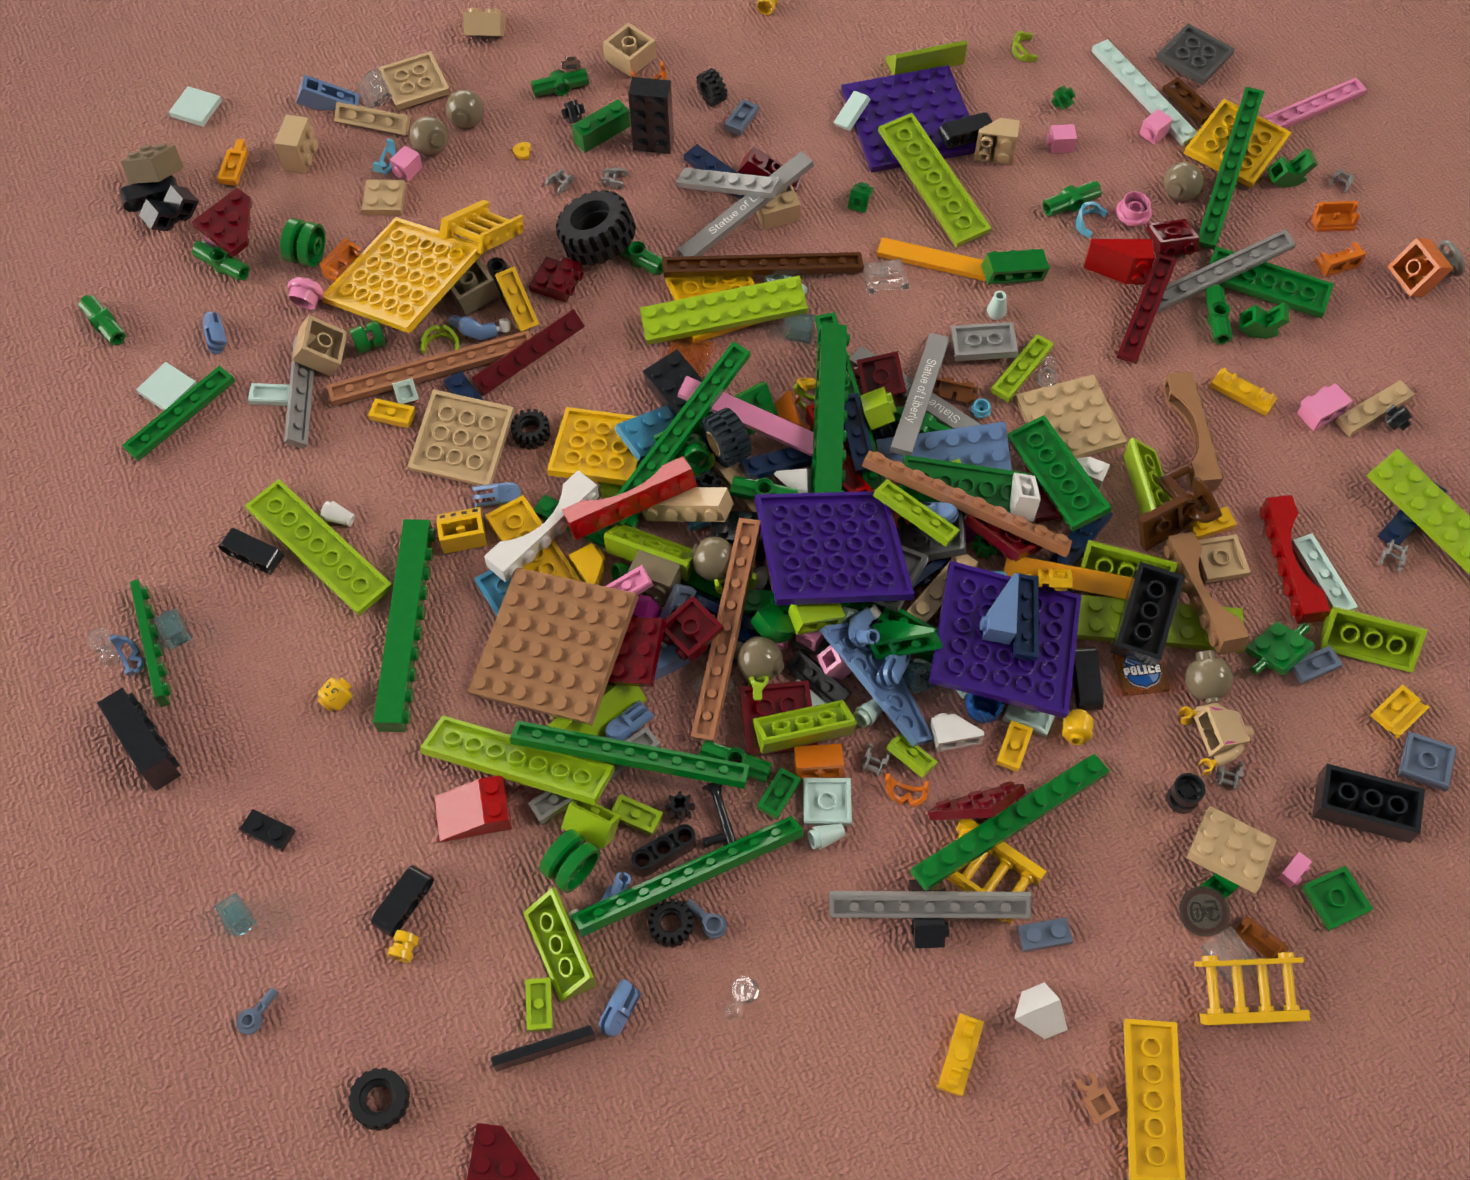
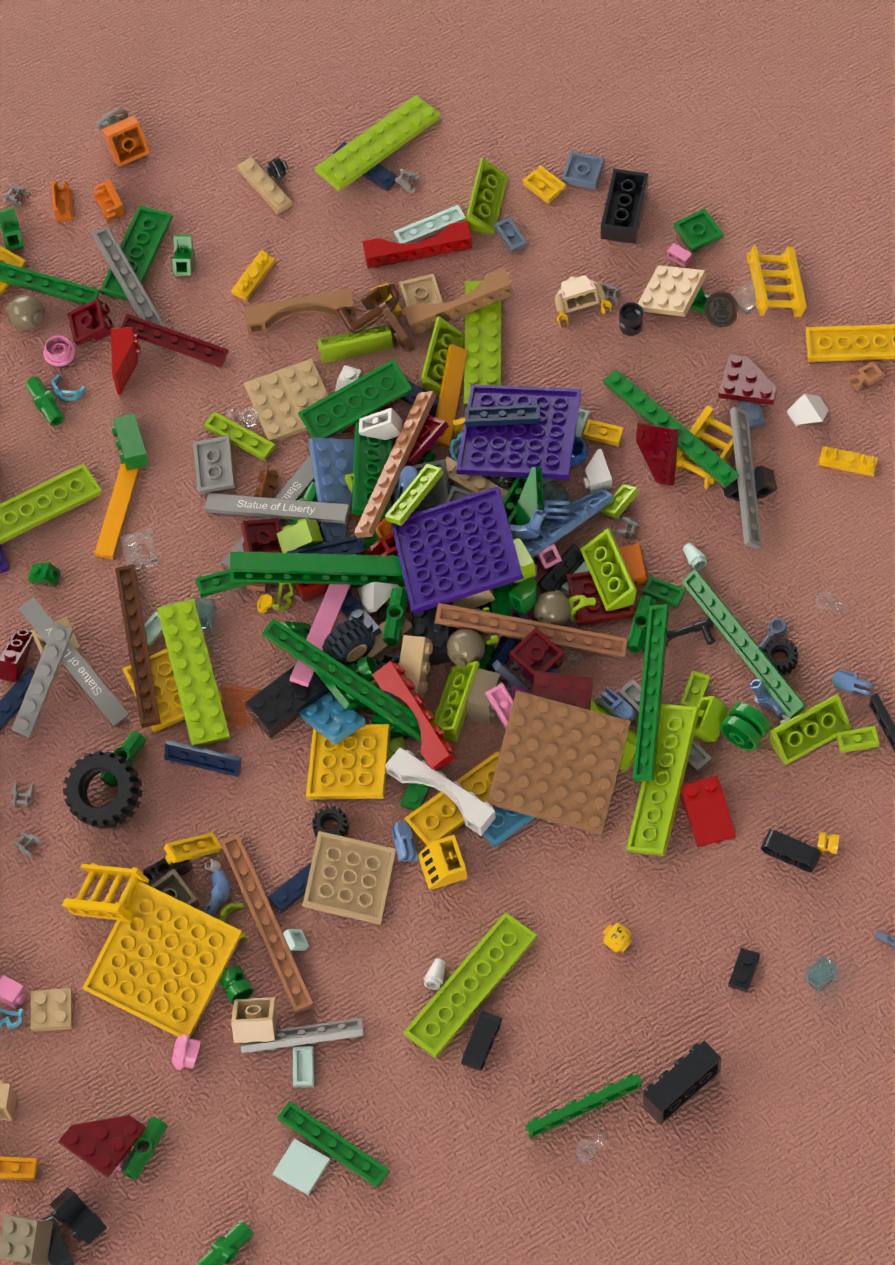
camera: 90 degrees left, 0 degrees up
medium blue helmet [109,634,145,677] -> none
clear light blue brick [155,608,192,649] -> none
medium blue arm [203,311,227,354] -> none
green wheel [280,218,326,267] -> none
orange hinge [319,238,362,282] -> none
yellow plate [368,398,416,428] -> none
green brick [373,519,436,732] -> none
dark red plate [471,309,585,395] -> none
dark red plate [529,256,584,303] -> none
yellow slope [569,543,606,585] -> none
green hinge [611,563,629,580] -> none
black beam [631,824,696,877] -> none
black gear [665,791,695,823] -> none
orange hinge [774,390,811,430] -> none
light aqua tile [803,778,852,826] -> none
light aqua cone [853,698,883,728] -> none
orange helmet [885,773,930,807] -> none
medium azure plate [970,399,991,419] -> none
medium blue slope [980,573,1019,645] -> none
light aqua cone [987,291,1007,320] -> none
yellow plate [1038,568,1073,591] -> none
yellow head [1062,709,1094,746] -> none
black beam [1073,647,1104,710] -> none
black brick [1110,562,1185,667] -> none
tile [1113,654,1170,696] -> none
dark tan brick [1185,650,1234,704] -> none
green piece [1205,285,1232,345] -> none
dark orange hinge [1233,915,1289,965] -> none
green plate [1246,621,1314,676] -> none
bright pink brick [1297,383,1353,431] -> none
none -> dark blue plate [164,739,242,777]
none -> plate [718,354,777,405]

